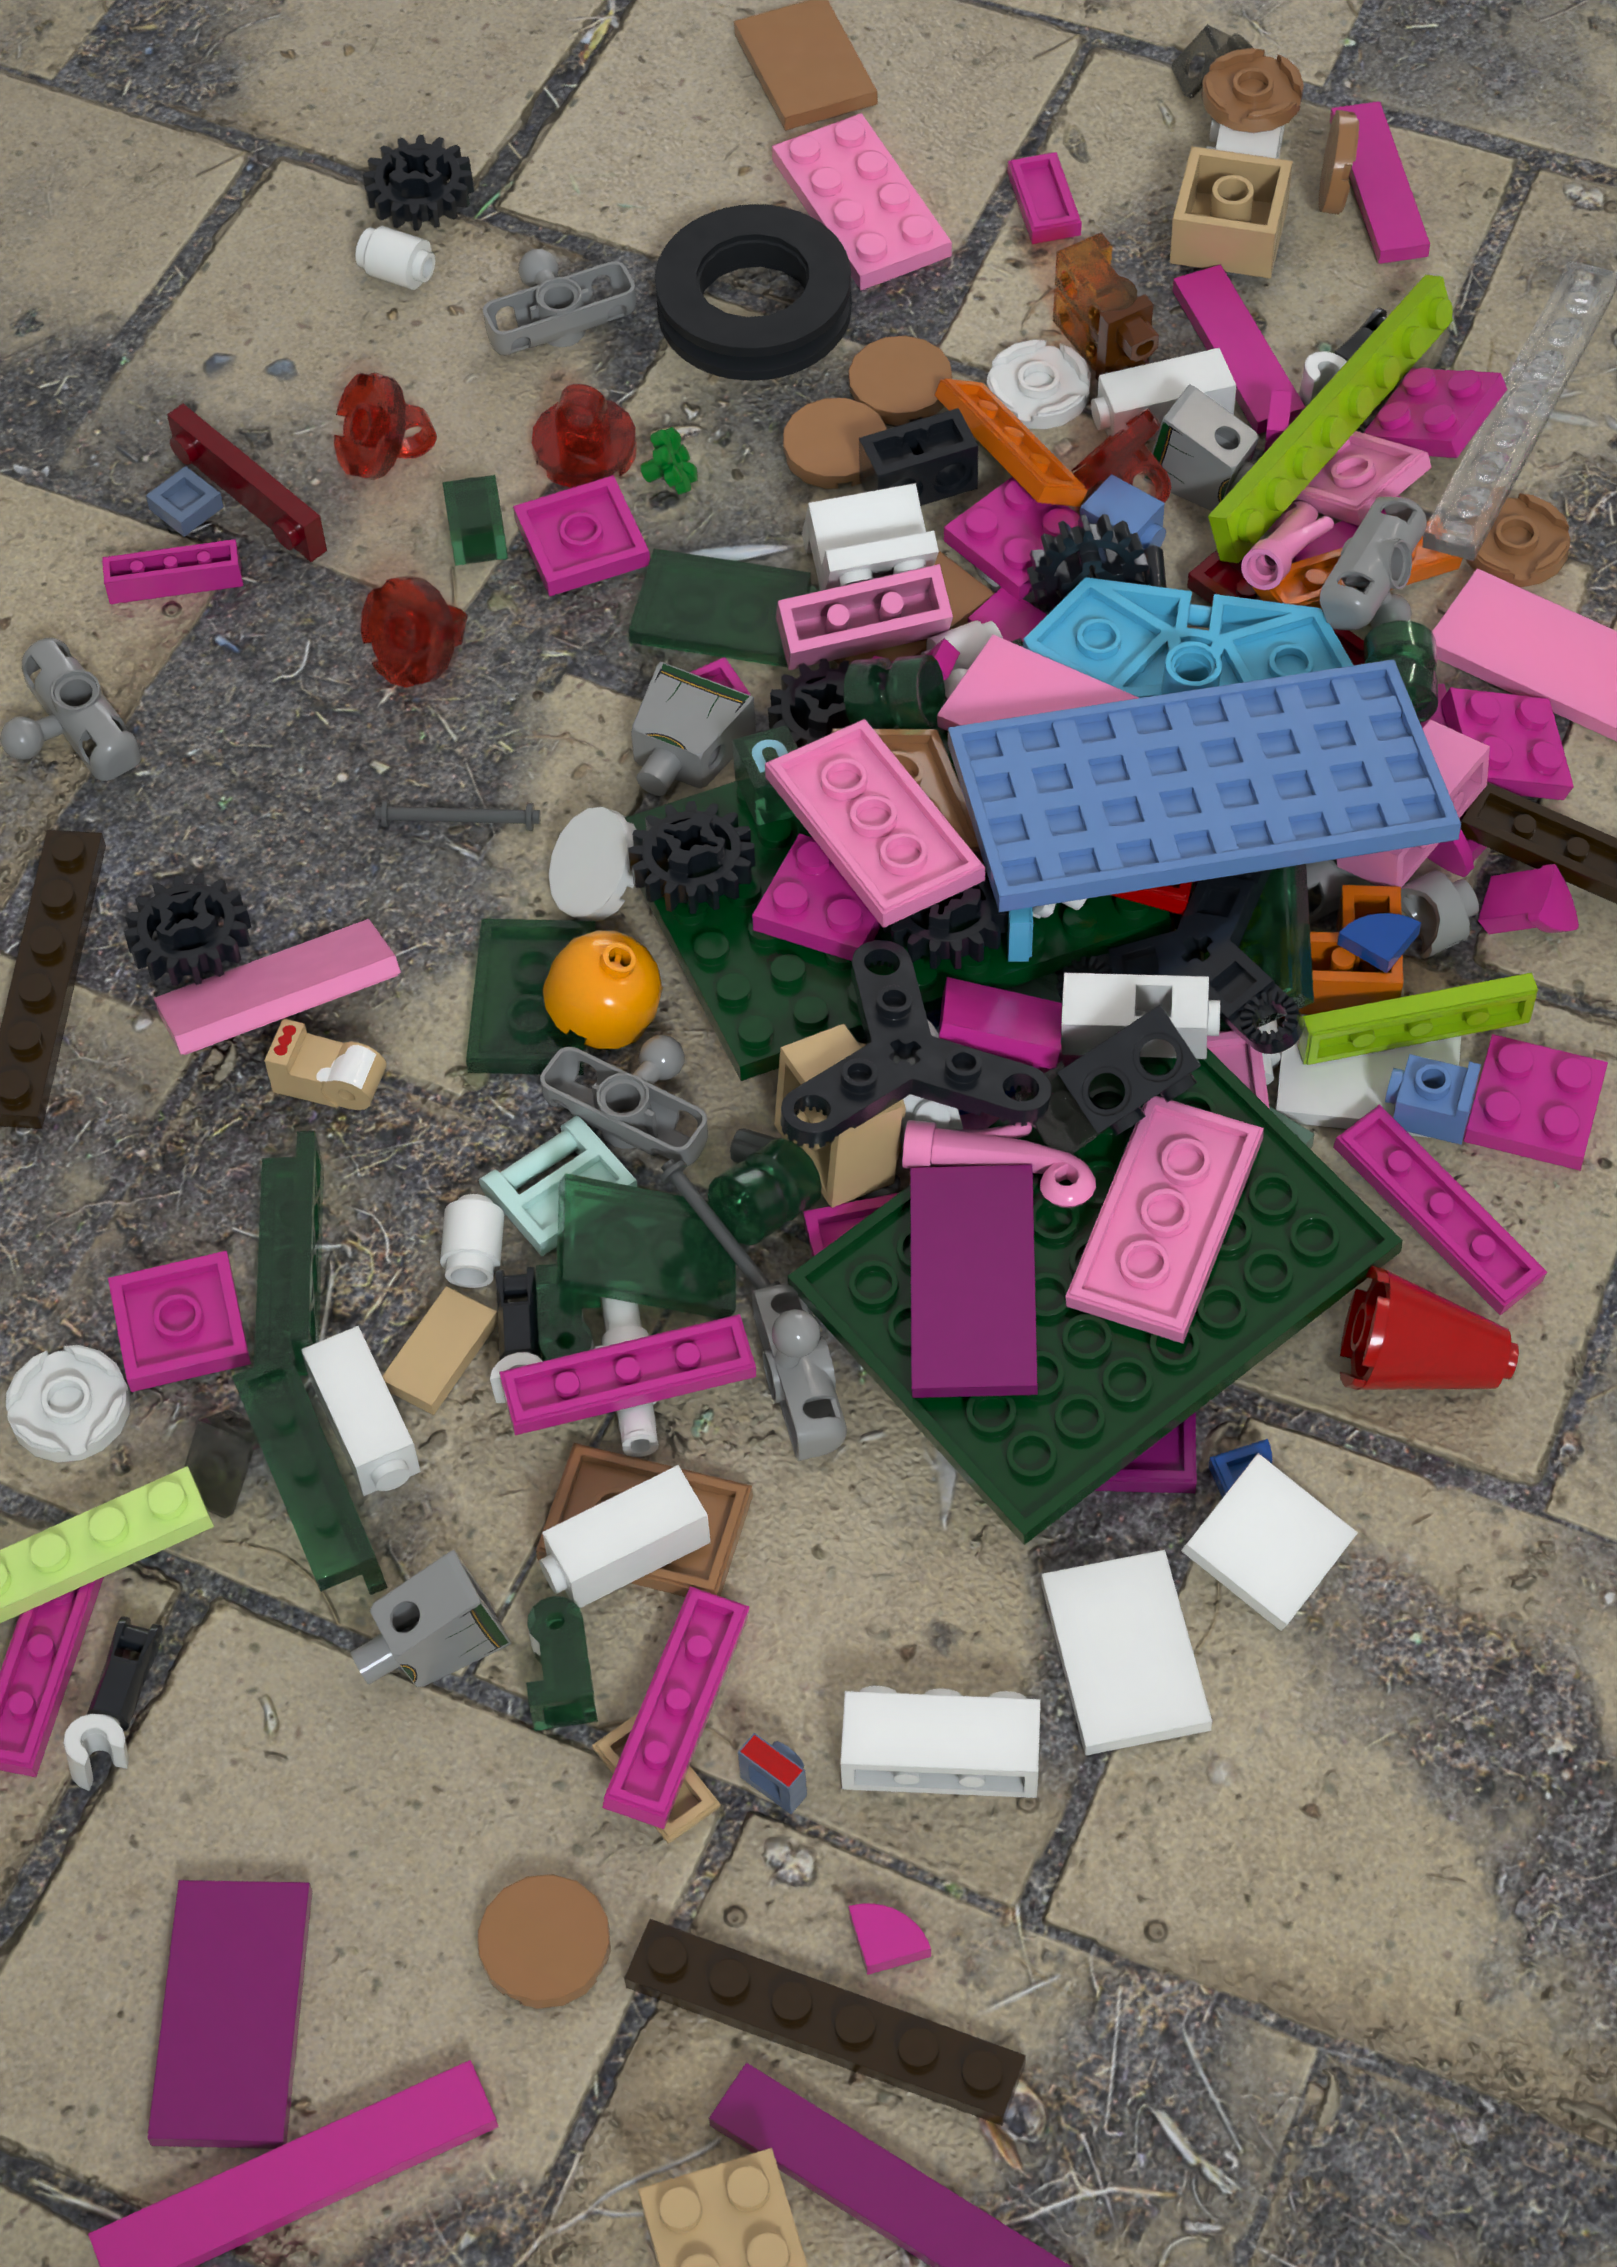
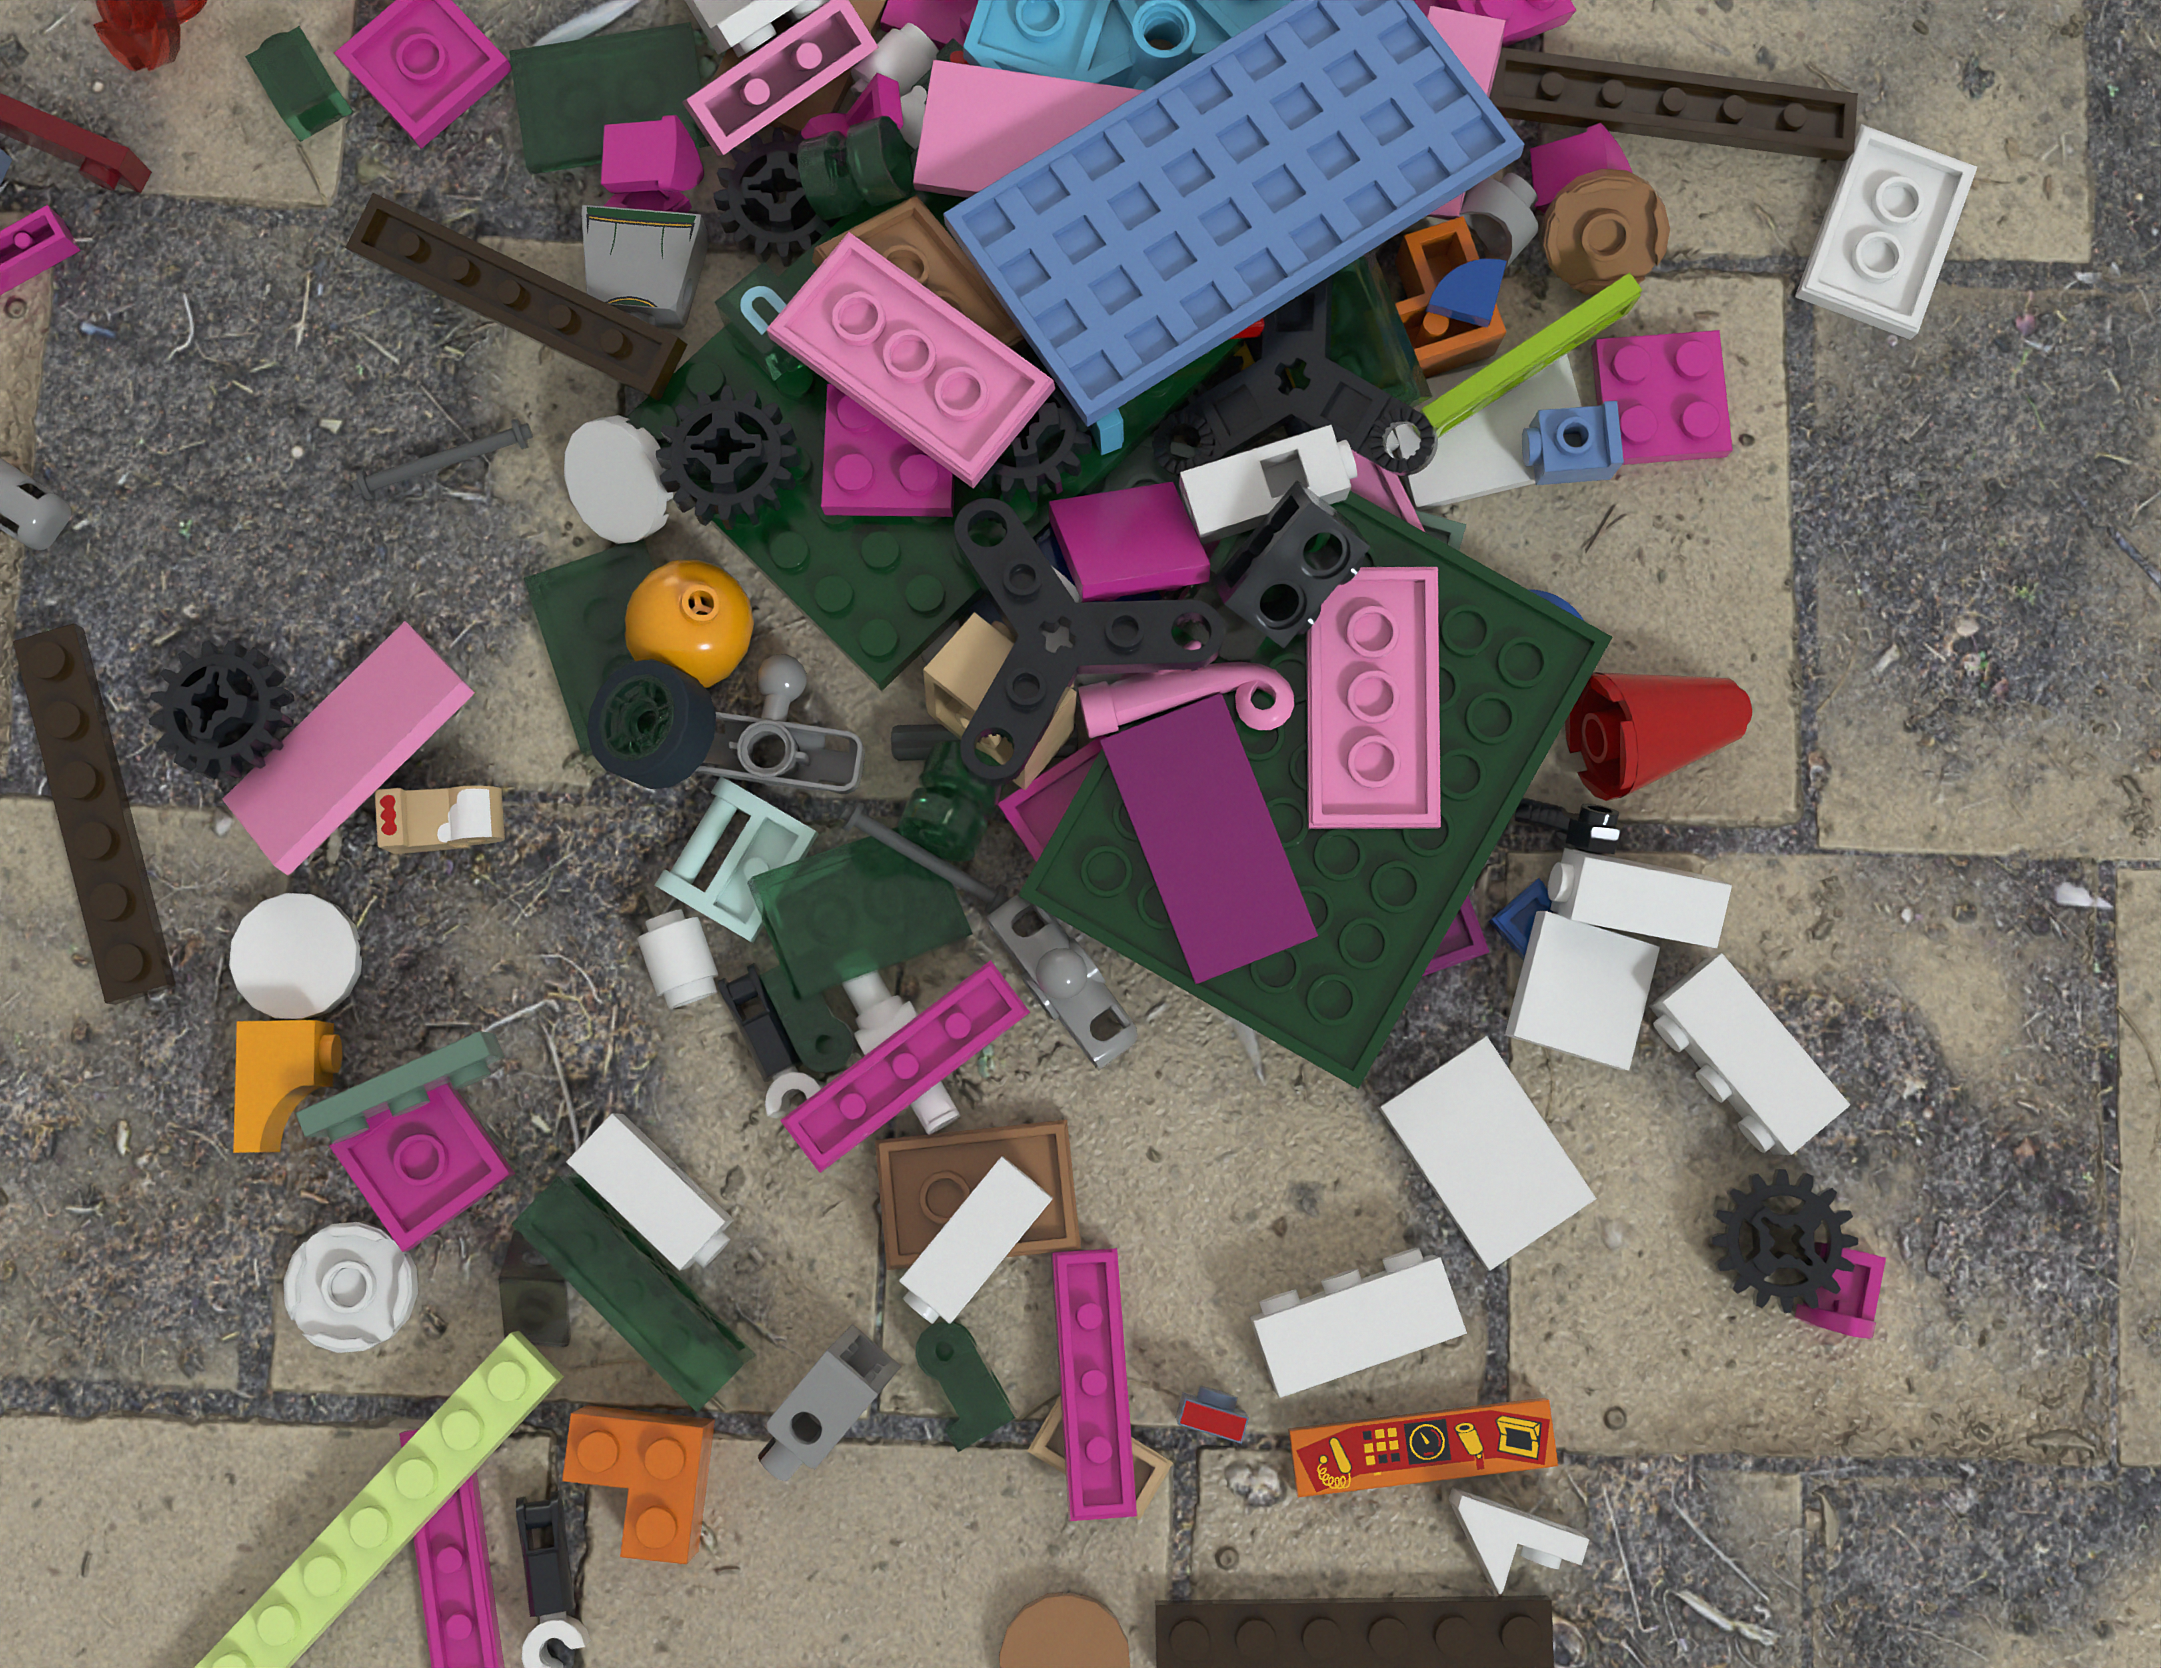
camera: 25 degrees left, 25 degrees up
clear green fence [254,1130,324,1378] -> none
clear red tile [361,575,468,688] -> none
tan tile [382,1286,498,1415] -> none
dark pink tile [848,1903,931,1975] -> none
dark pink tile [1333,1104,1547,1316] -> none
none -> white tile [229,893,362,1020]
none -> light orange arch [233,1020,342,1153]
none -> sand green plate [295,1031,505,1144]
none -> dark brown plate [345,193,688,401]
none -> orange brick [562,1405,715,1564]
none -> black wheel [587,659,716,789]
none -> dark pink tile [601,115,704,193]
none -> tile [1288,1398,1558,1498]
none -> white slope [1448,1487,1589,1594]
none -> black piece [1515,797,1624,855]
none -> medium nougat tile [1541,169,1670,295]
none -> white brick [1548,848,1732,948]
none -> white brick [1649,953,1850,1155]
none -> black gear [1709,1169,1858,1313]
none -> dark pink tile [1795,1242,1886,1339]

